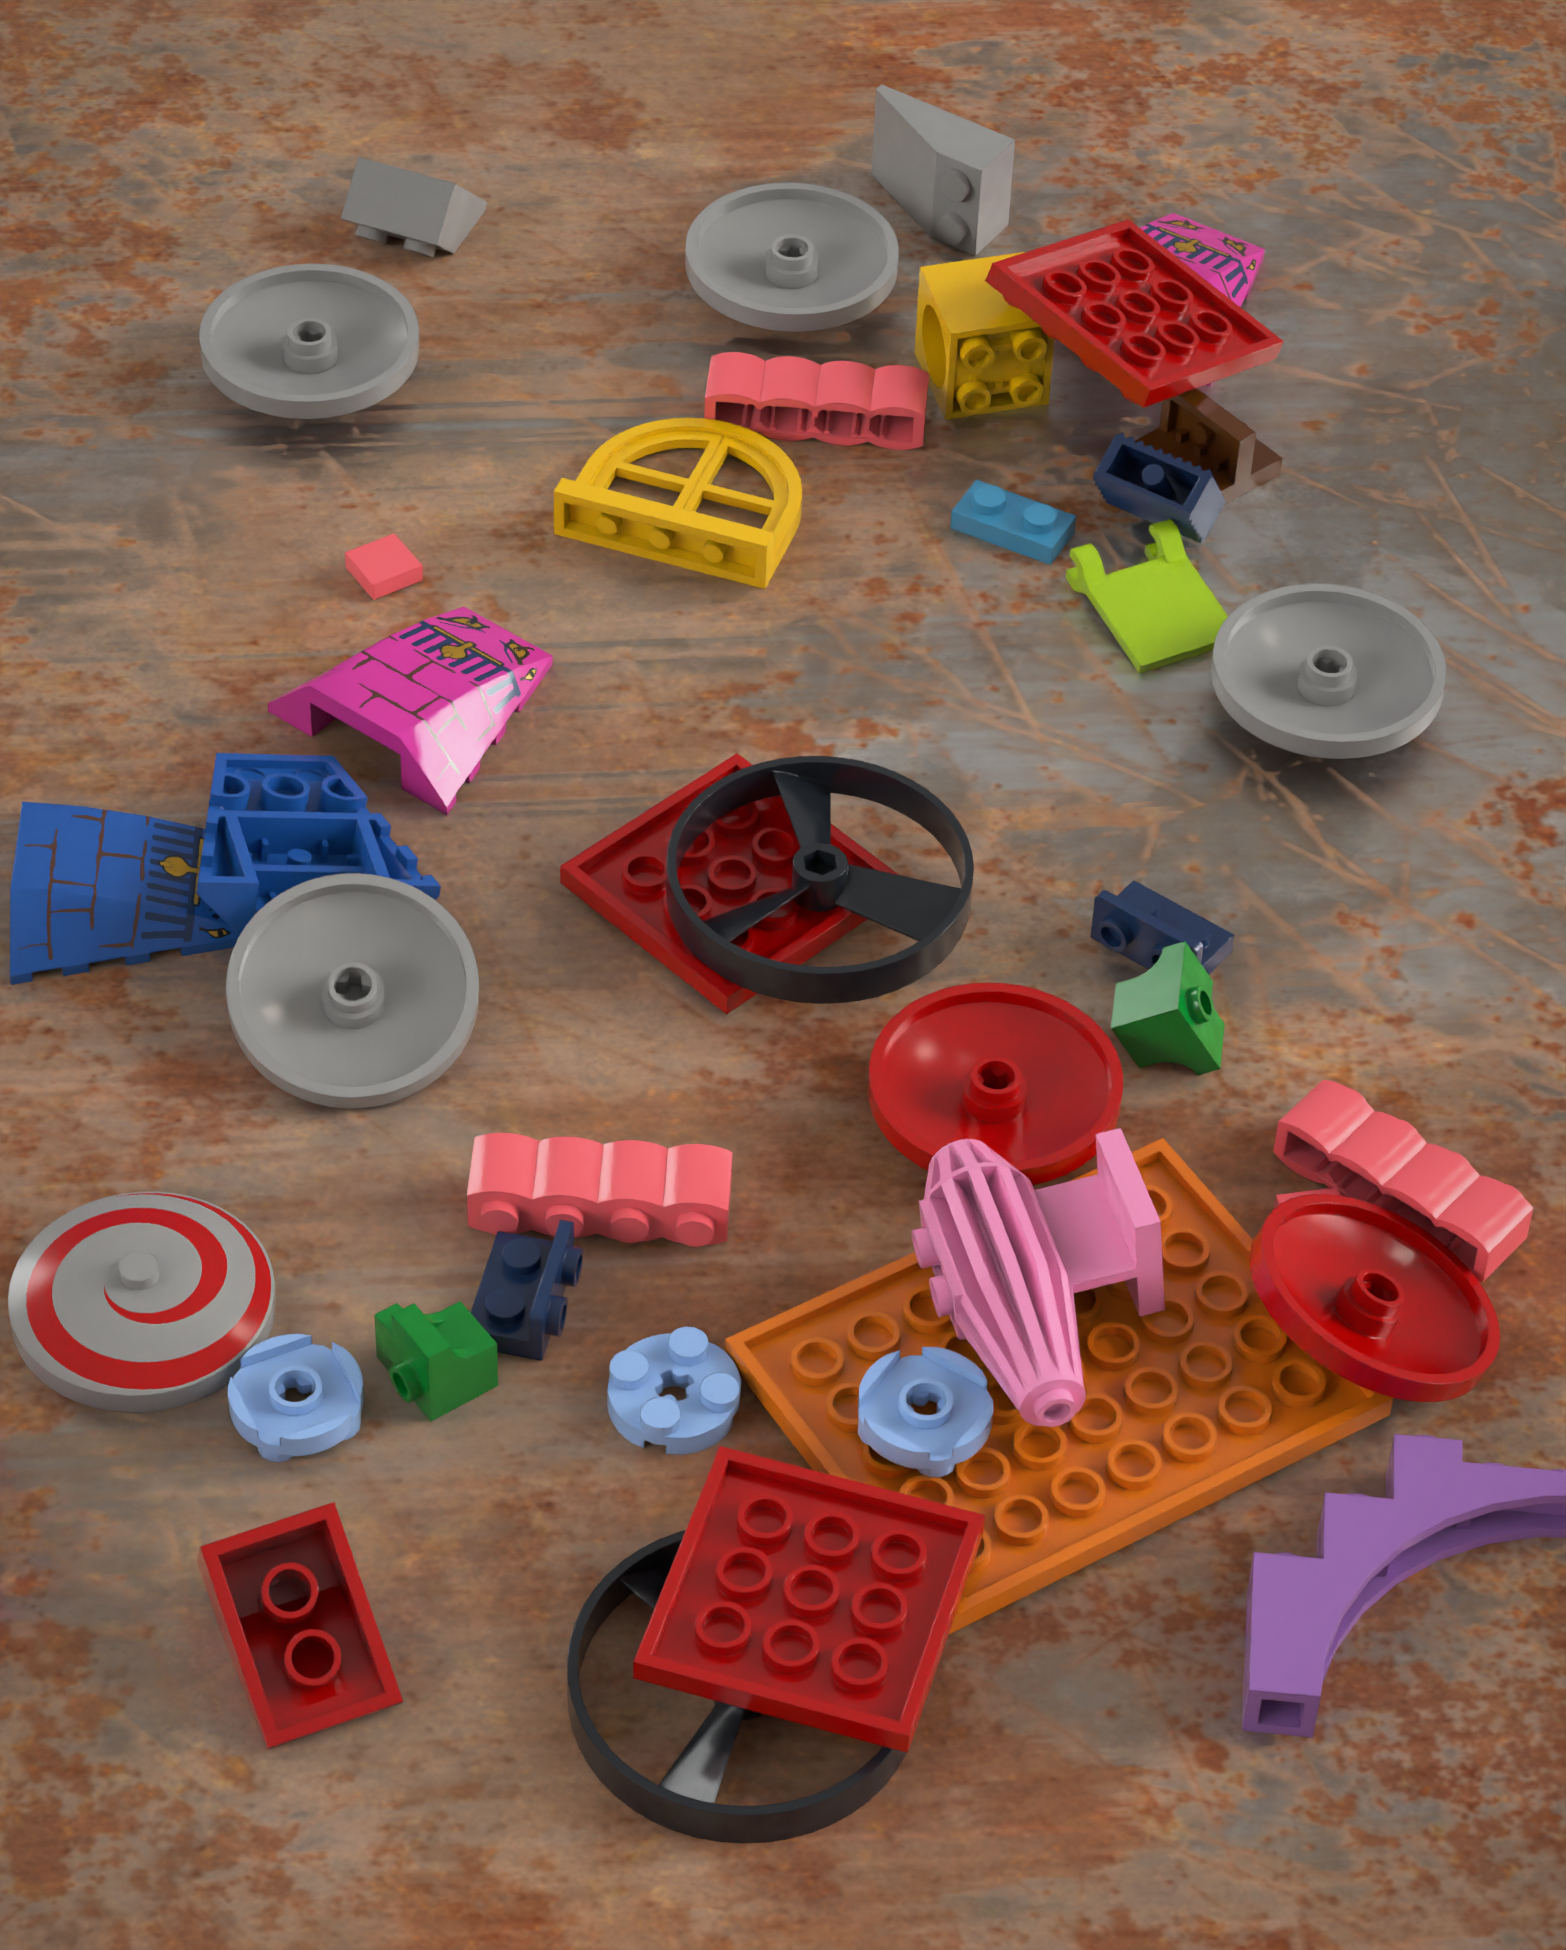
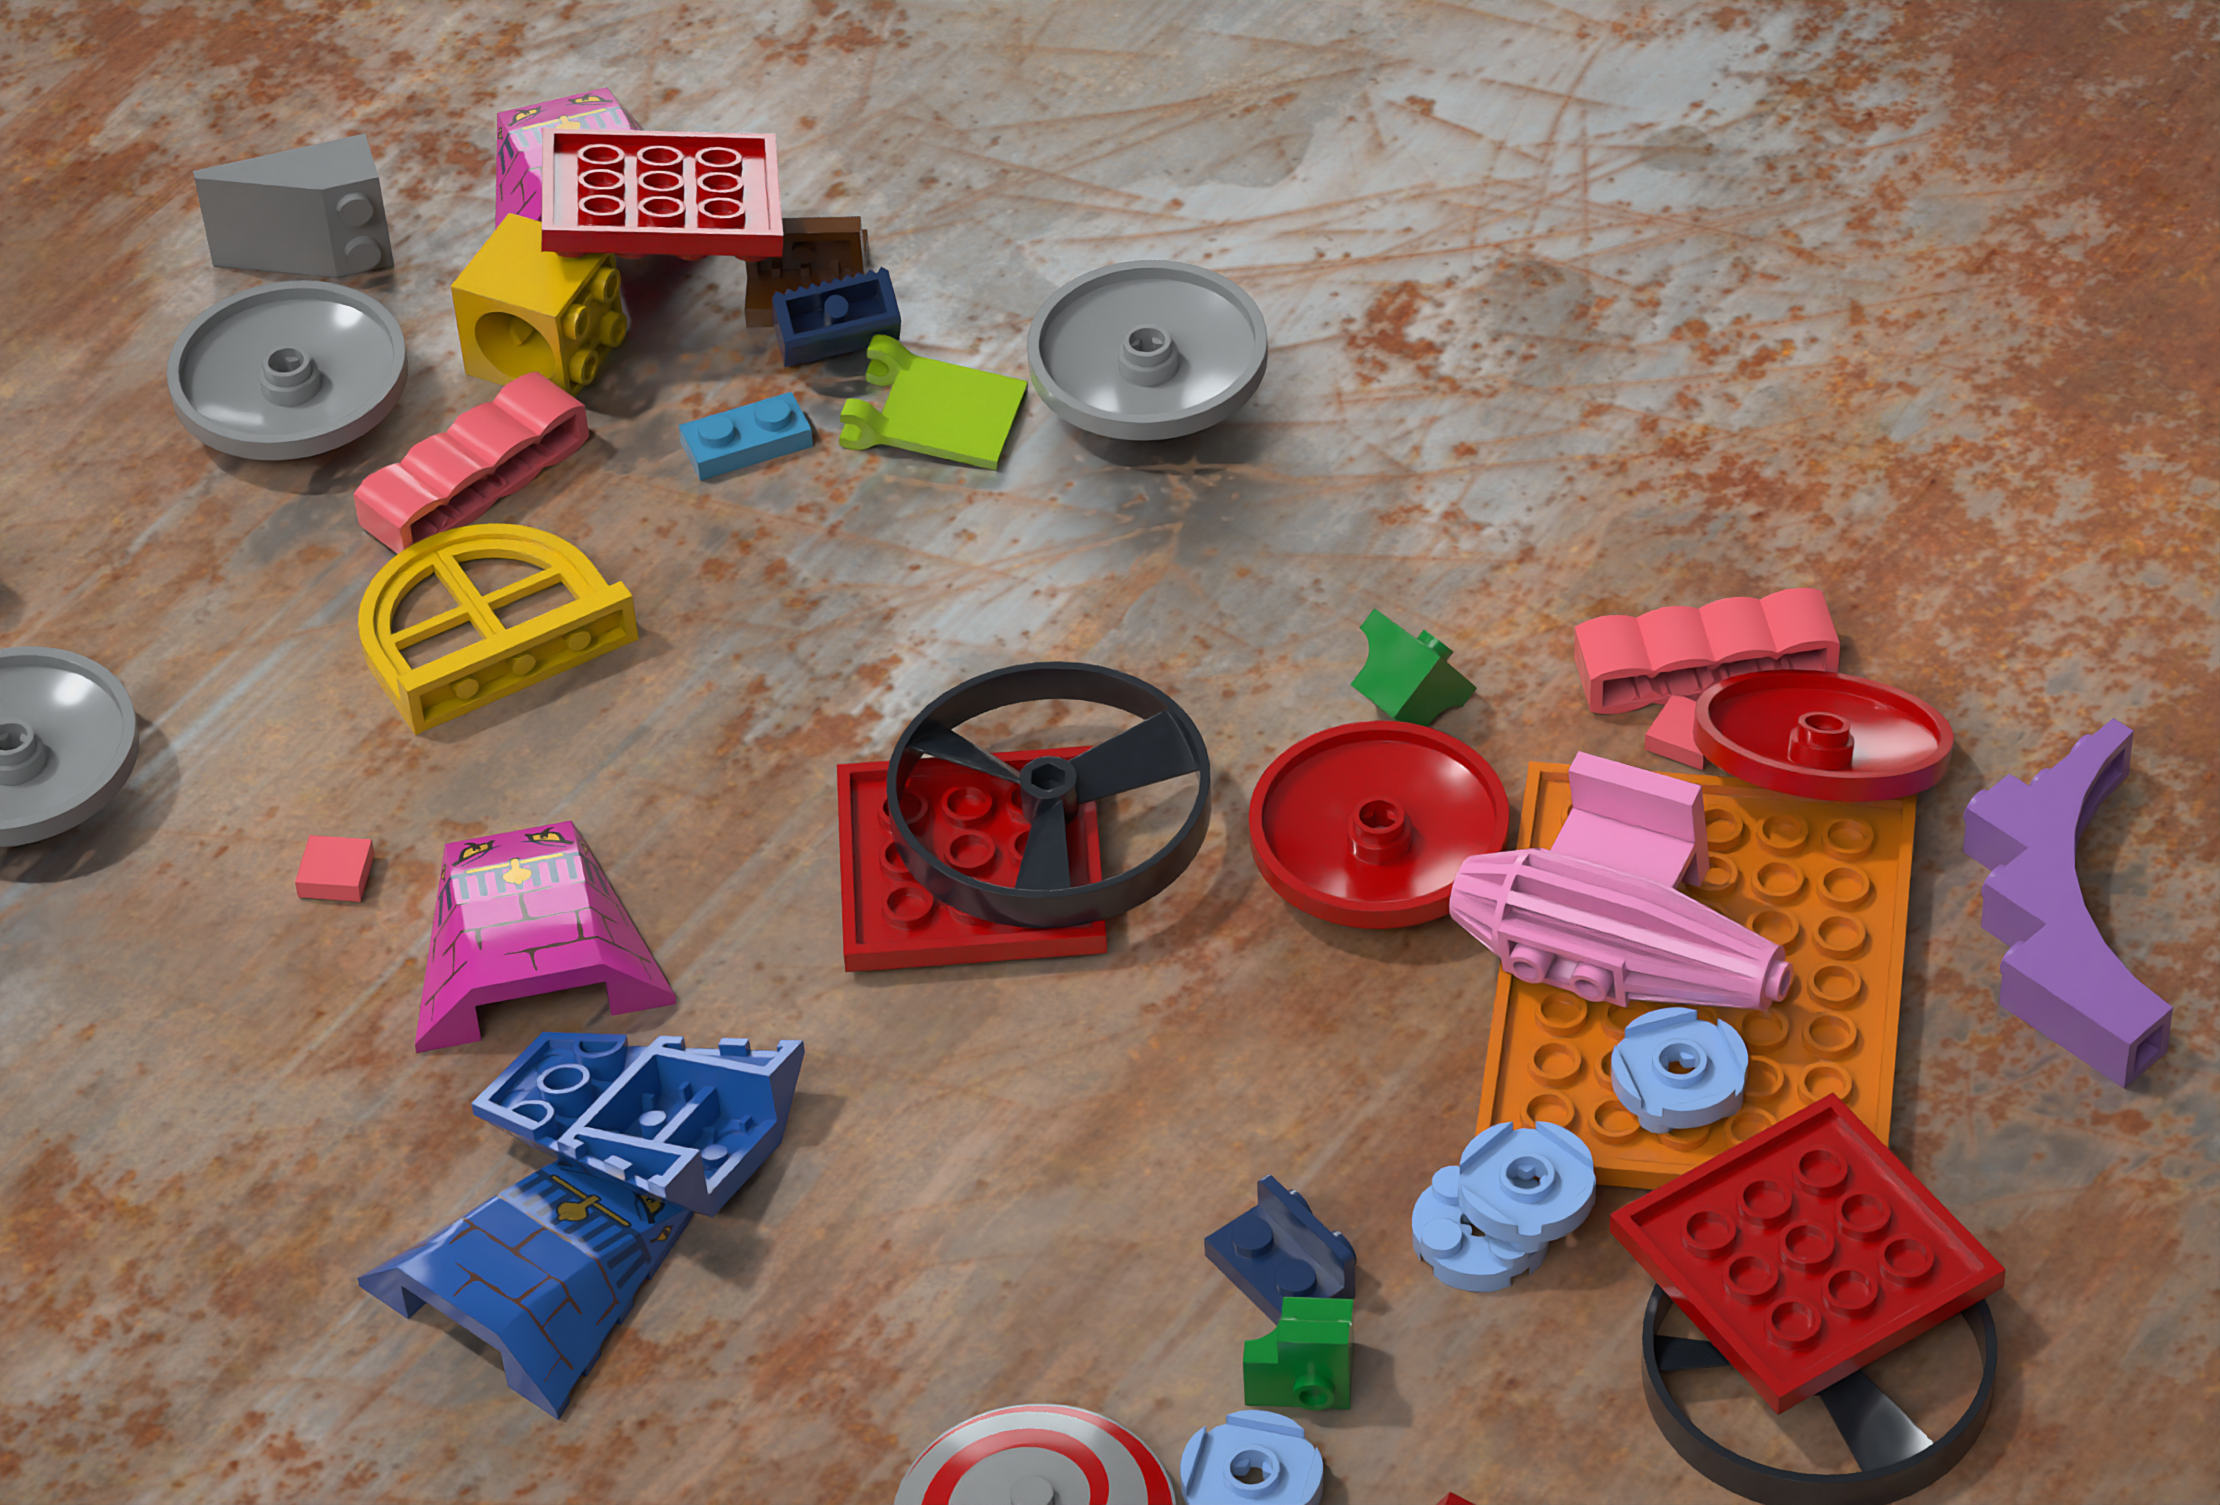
camera: 45 degrees left, 0 degrees up
light grey dish [226,873,479,1109] -> none
coral brick [467,1133,733,1247] -> none
dark blue bracket [1090,880,1234,975] -> none
none -> light blue plate [1458,1121,1596,1253]

